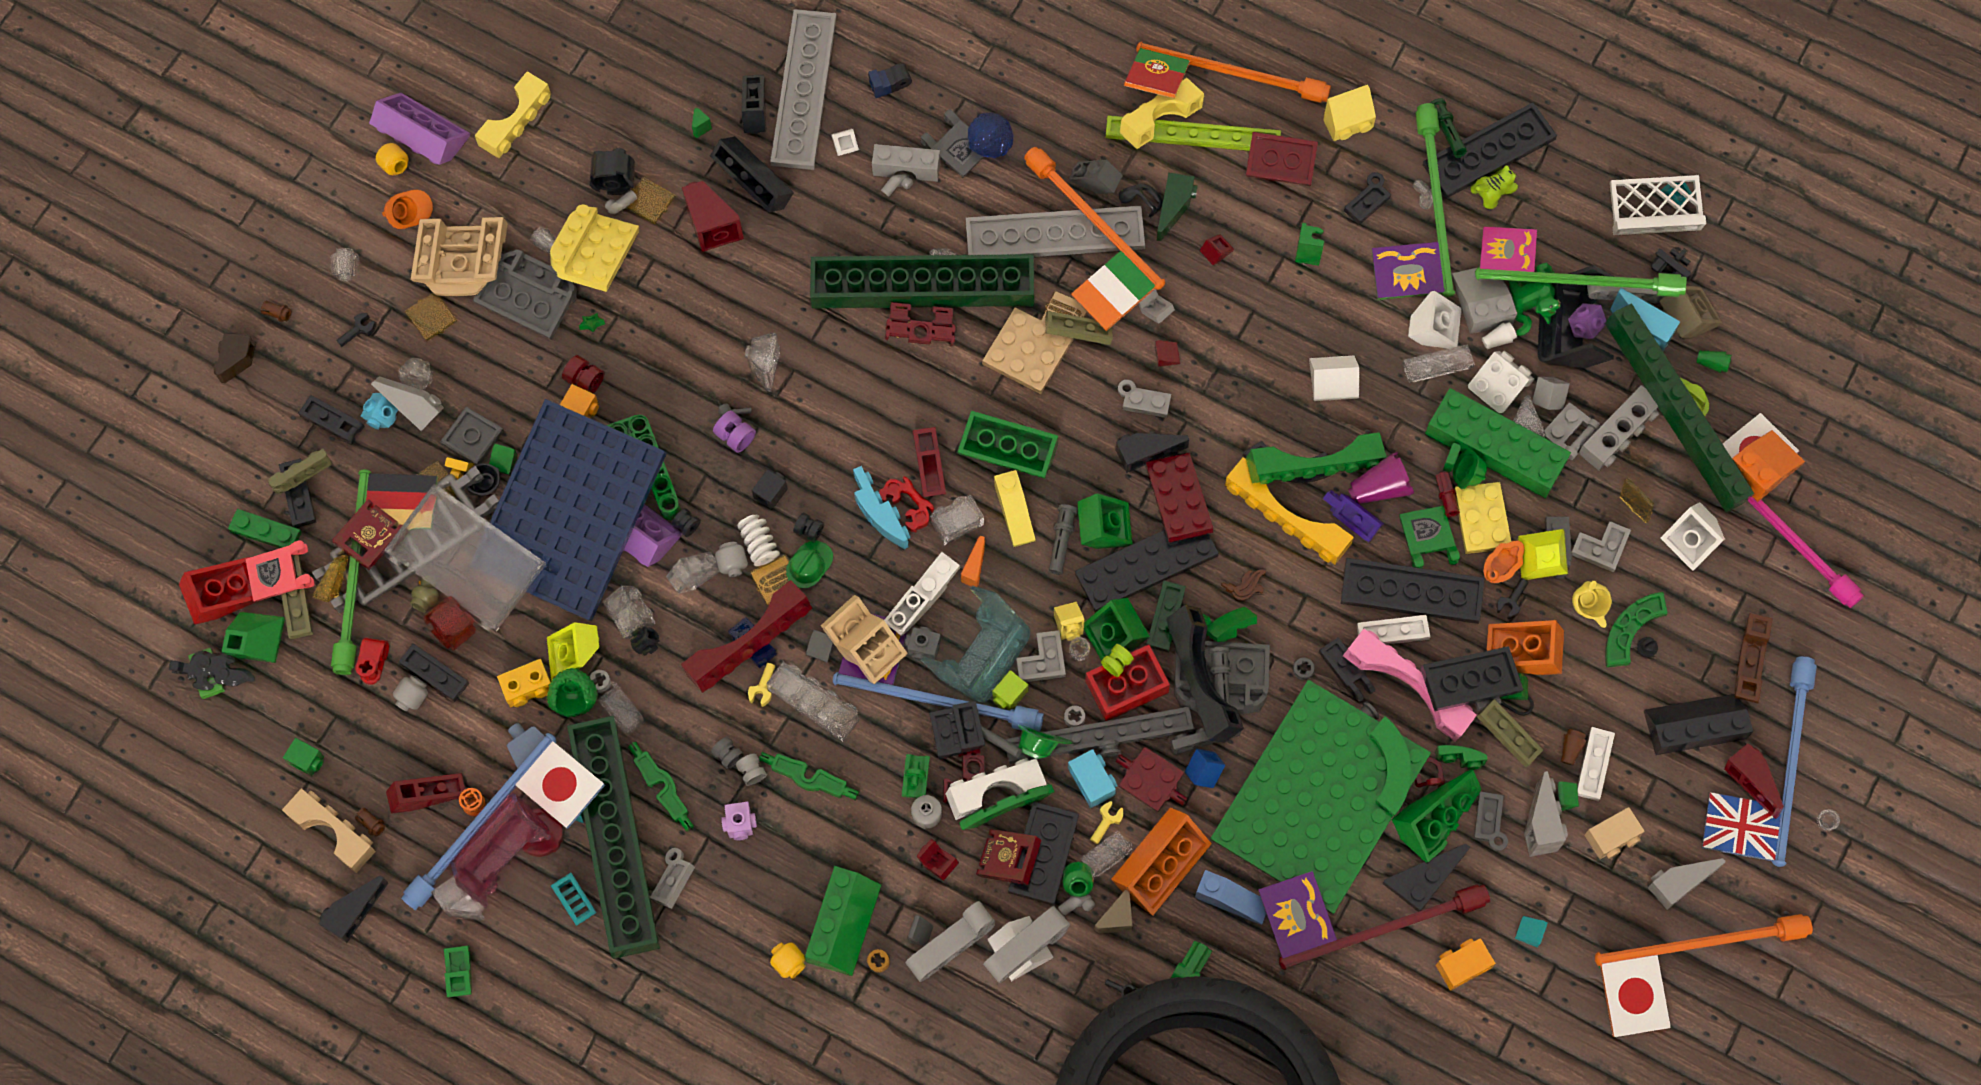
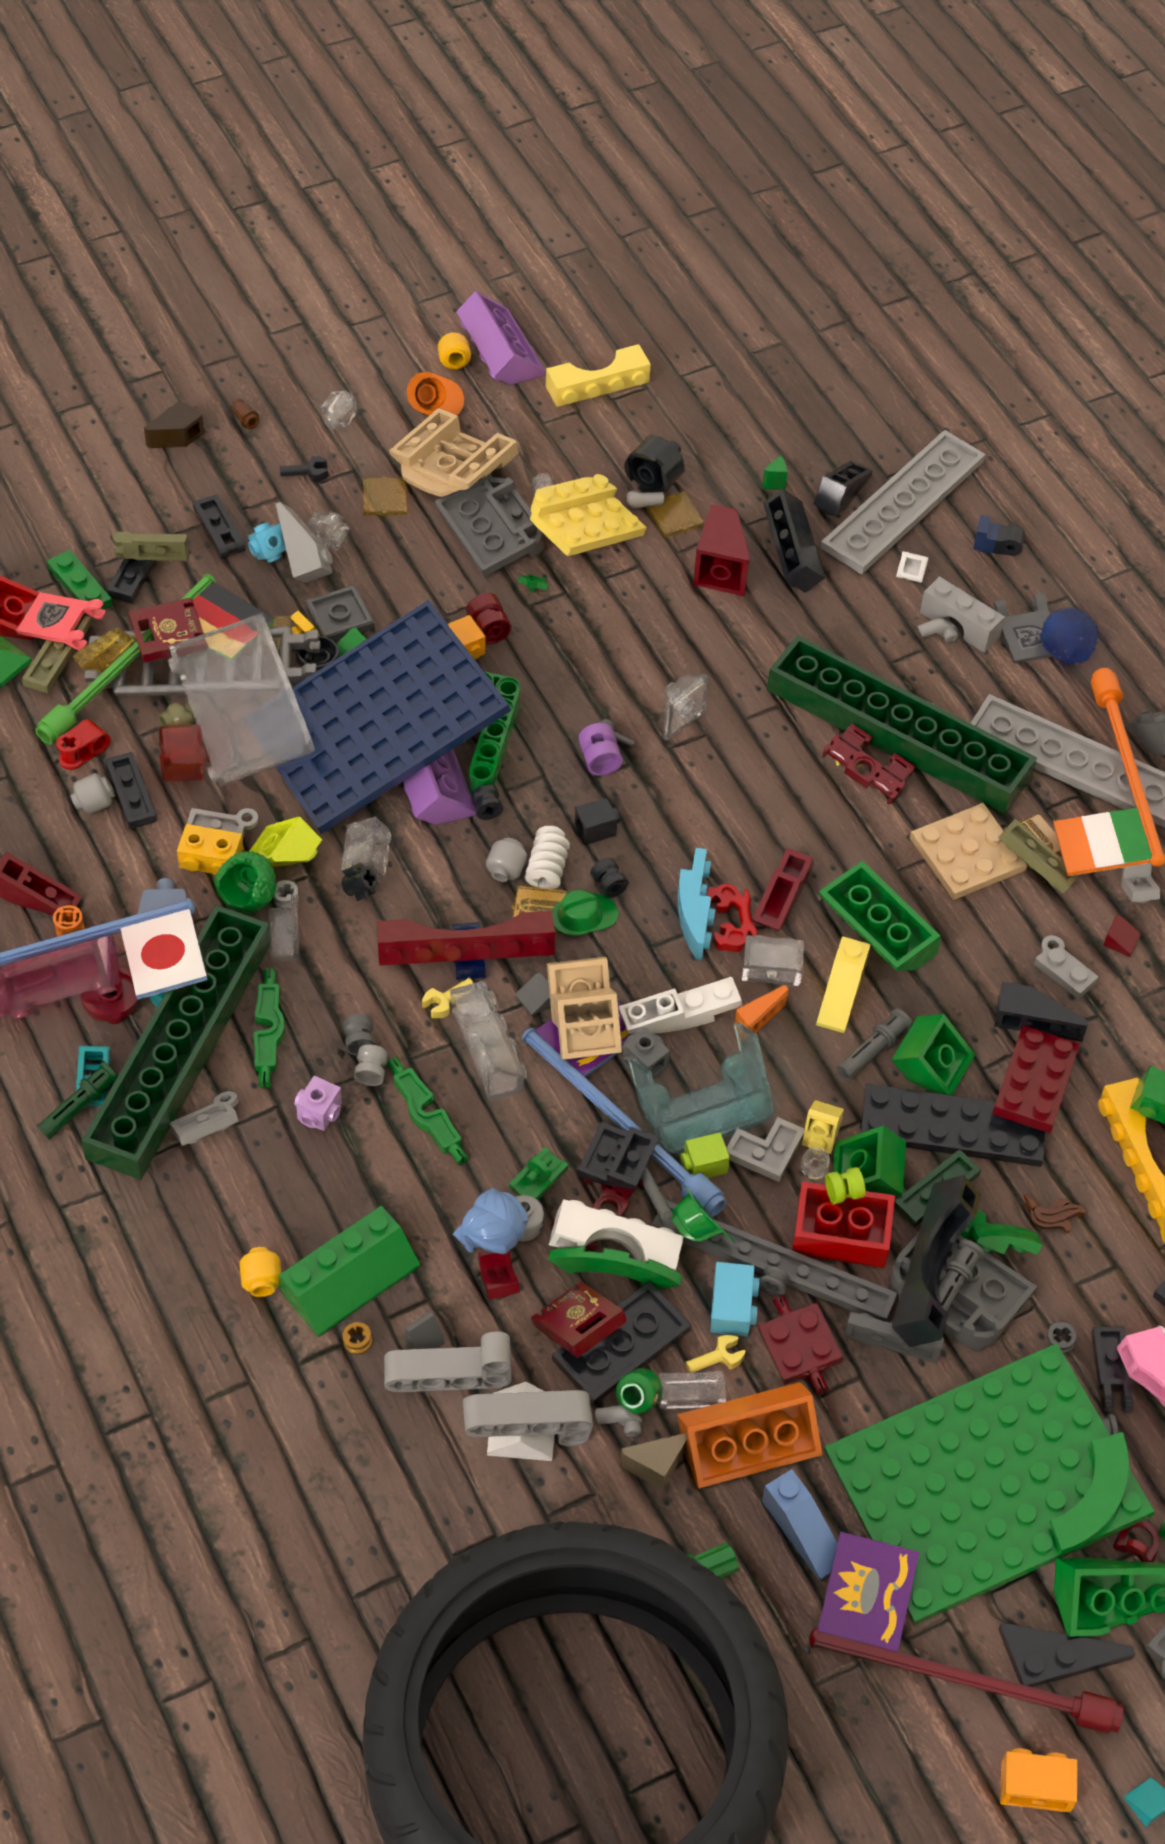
camera: 30 degrees right, 15 degrees down
clear slope [666,552,720,594] -> none
light grey bush [1064,706,1085,728] -> none
blue panel [1185,749,1225,788] -> none
none -> dark green pin [36,1061,118,1140]
none -> light grey hinge [186,808,259,840]
none -> medium blue hair [453,1188,528,1254]

